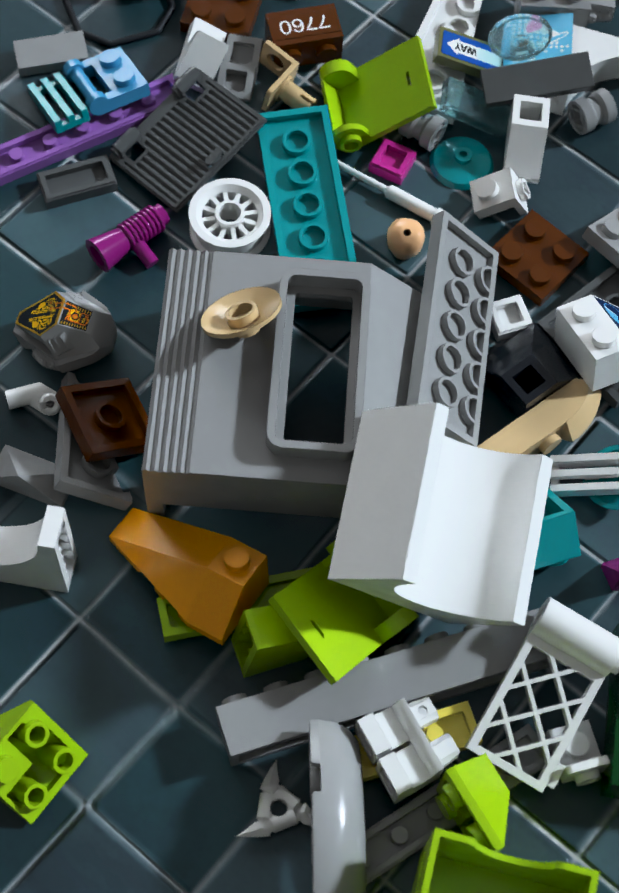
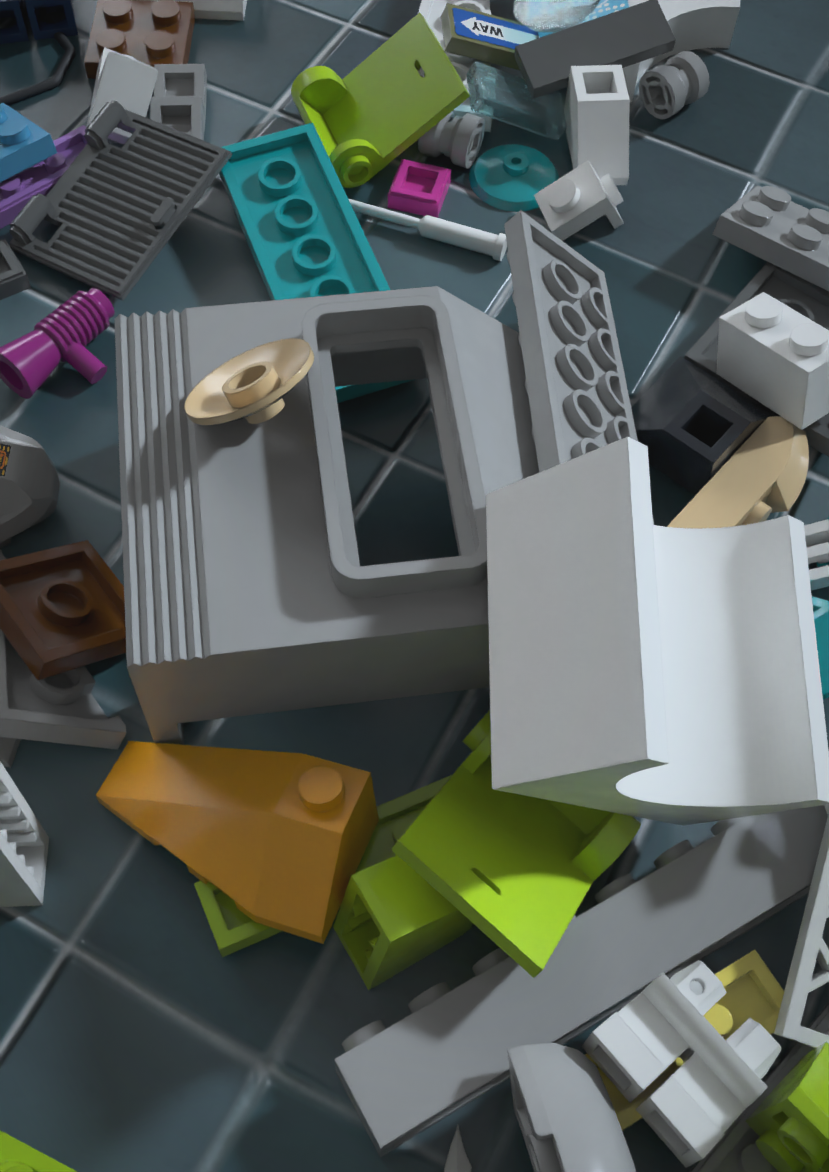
camera: 10 degrees left, 5 degrees down
white wheel [188,178,271,254] -> none
tan bracket [259,40,318,112] -> none
reddish brown brick [265,3,344,68] -> none
light nougat piece [387,218,425,260] -> none
white tile [491,294,533,342] -> none
reddish brown plate [492,209,589,307] -> none

